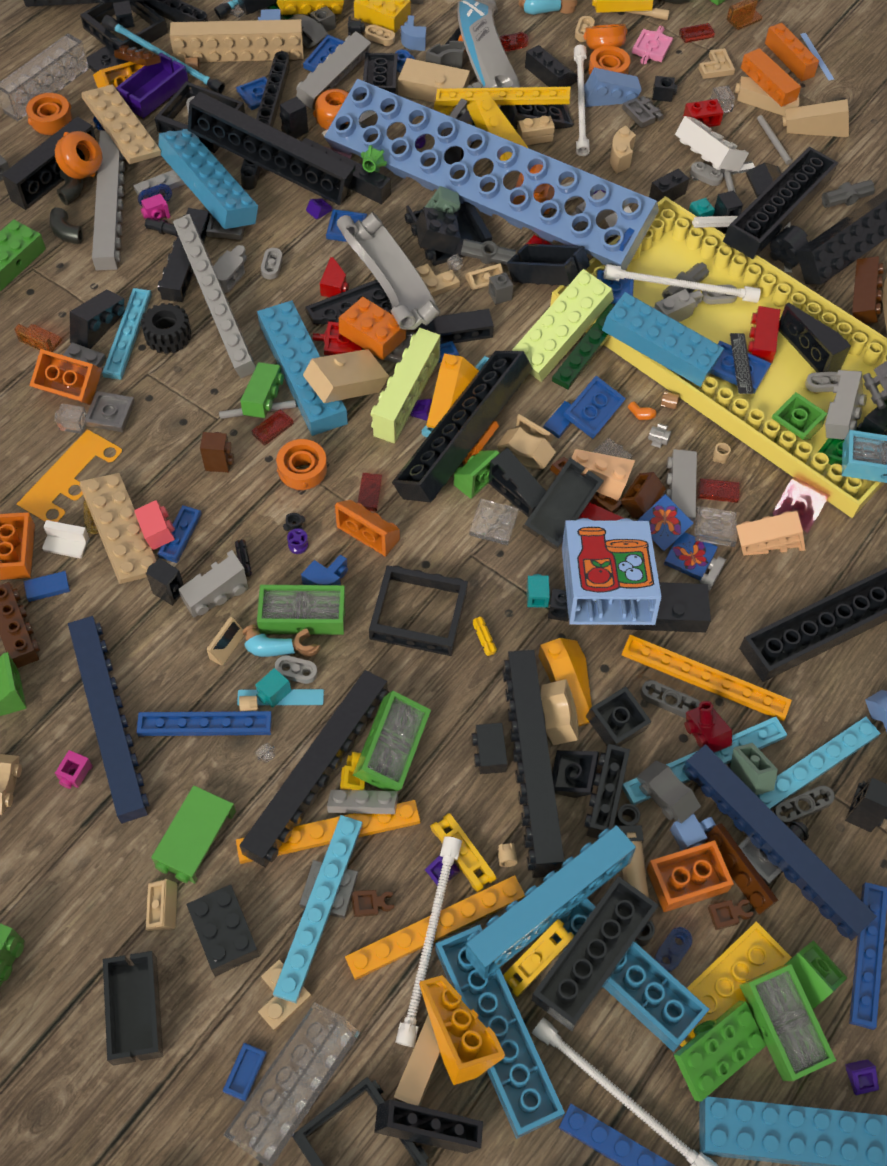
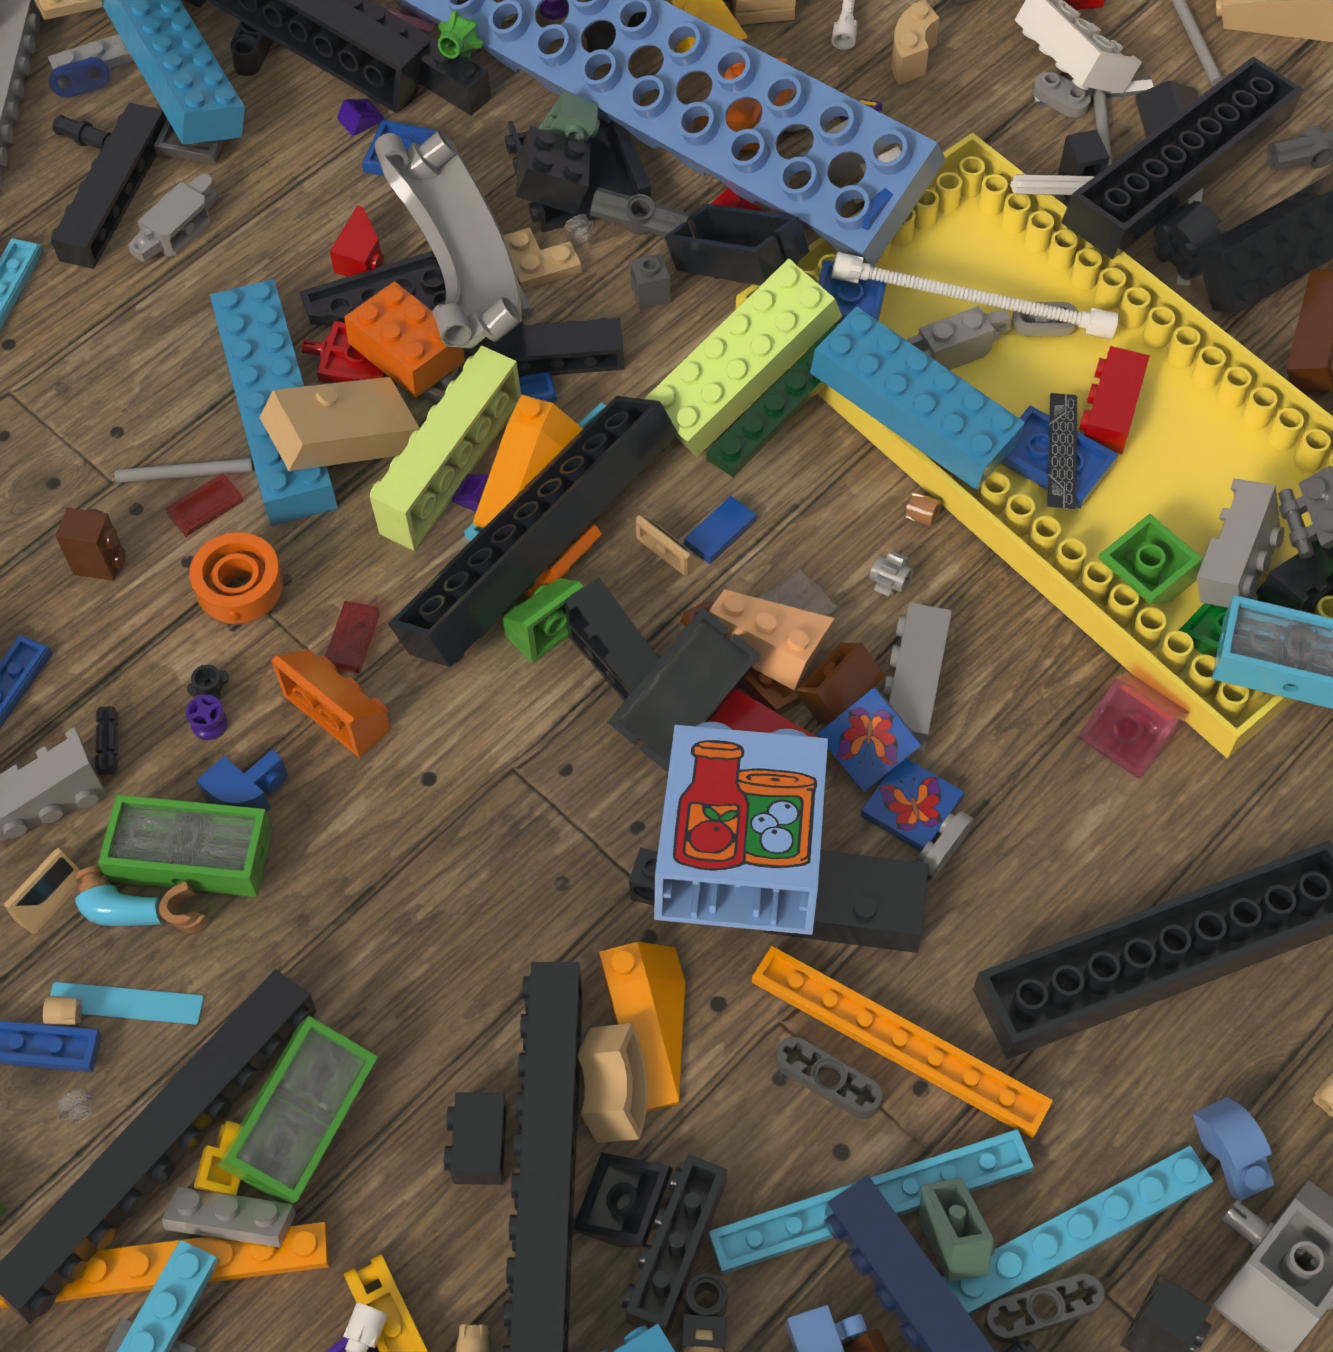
camera: 10 degrees right, 0 degrees up
dark pink brick [141,193,170,220] -> none
black tyre [141,303,192,354] -> none
light grey brick [173,214,256,378] -> none
bright green brick [240,362,284,418] -> none
teal brick [255,668,292,708] -> none
light grey plate [261,248,283,279] -> none
light grey plate [275,656,317,684] -> none
black window [369,565,468,656] -> none
tan slope [465,263,504,291] -> none
clear plate [469,499,519,545] -> none
yellow axle [473,617,497,656] -> none
tan brick [497,427,556,469] -> none
teal brick [526,574,550,607] -> none
blue plate [563,376,626,439] -> none
black brick [586,686,652,747] -> none
orange arm [628,401,657,420] -> none
dark grey brick [637,761,701,824] -> none
black brick [649,168,690,203] -> none
dark grey piece [662,262,709,299] -> none
dark red brick [684,701,732,753] -> none
teal brick [689,198,715,217] -> none
clear plate [695,506,737,547] -> none
clear red tile [698,478,740,503] -> none
tan hose [713,443,731,464] -> none
light nougat wedge [736,511,805,556] -> none
black slope [778,303,851,373] -> none
light grey plate [805,372,839,392] -> none

